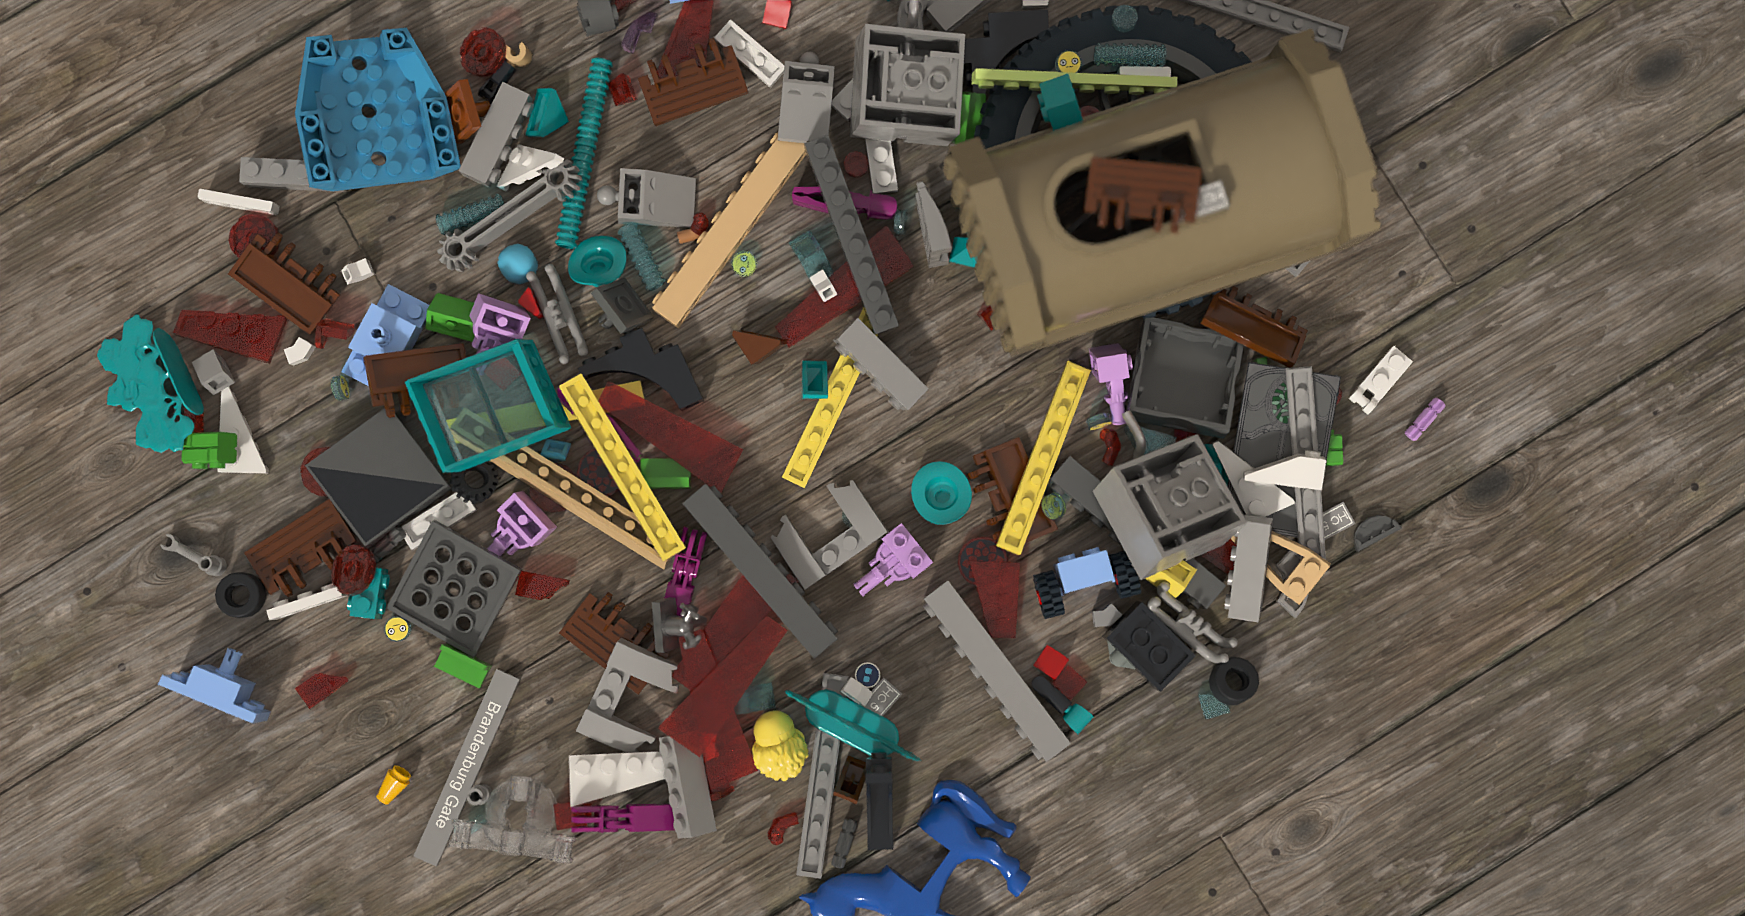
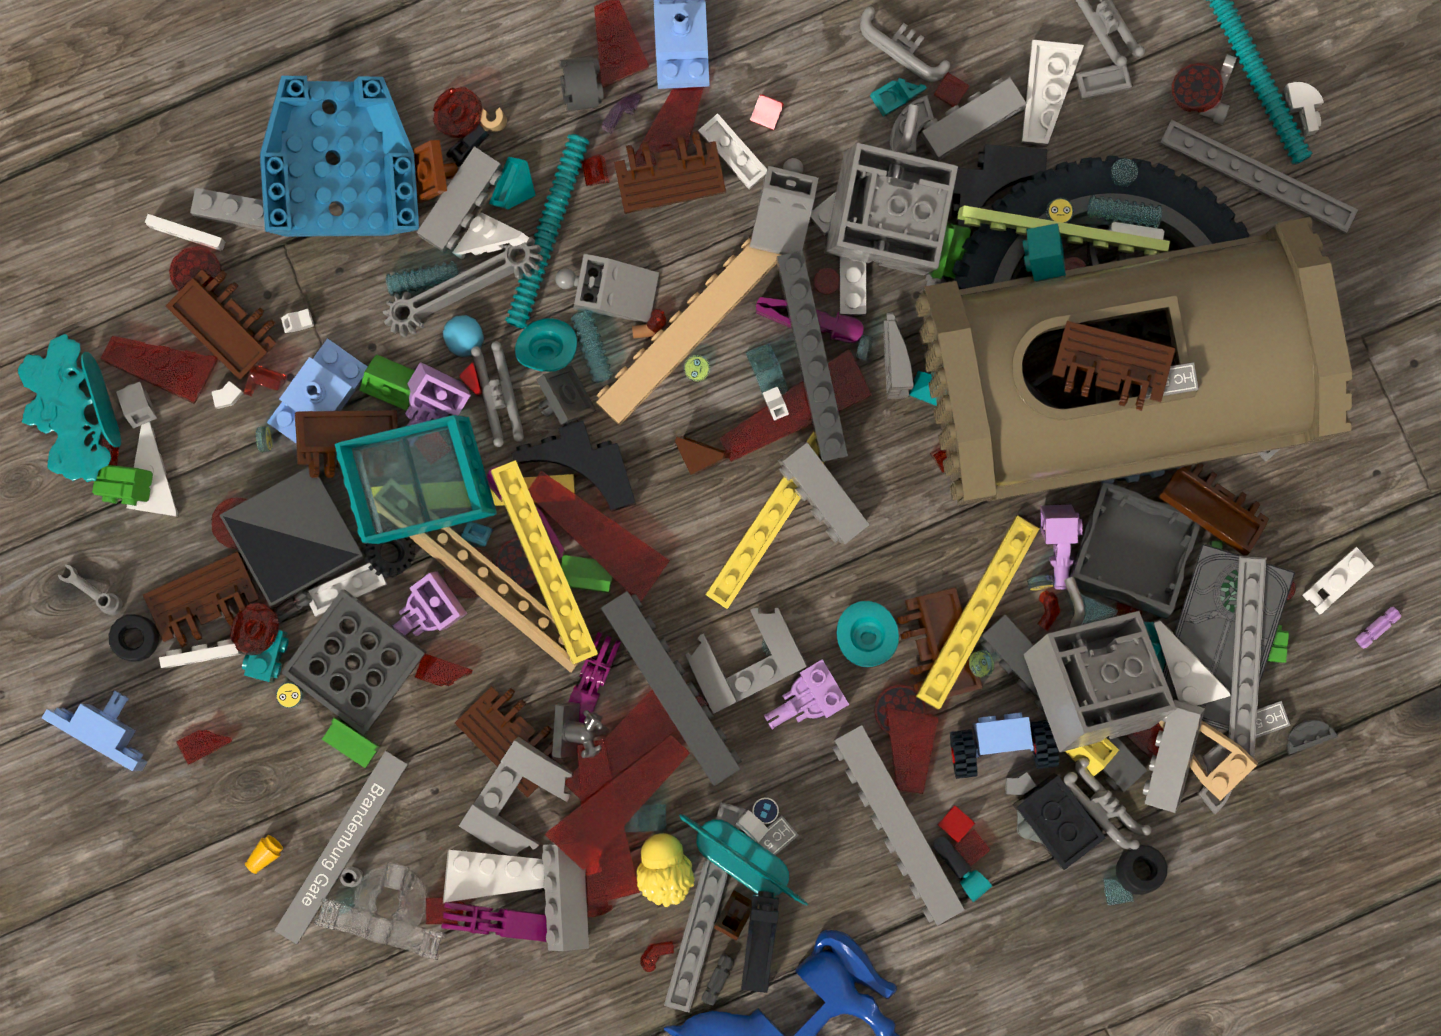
camera: 10 degrees right, 0 degrees up
teal slope [801,361,828,399] -> none
white slope [1243,450,1326,490] -> none

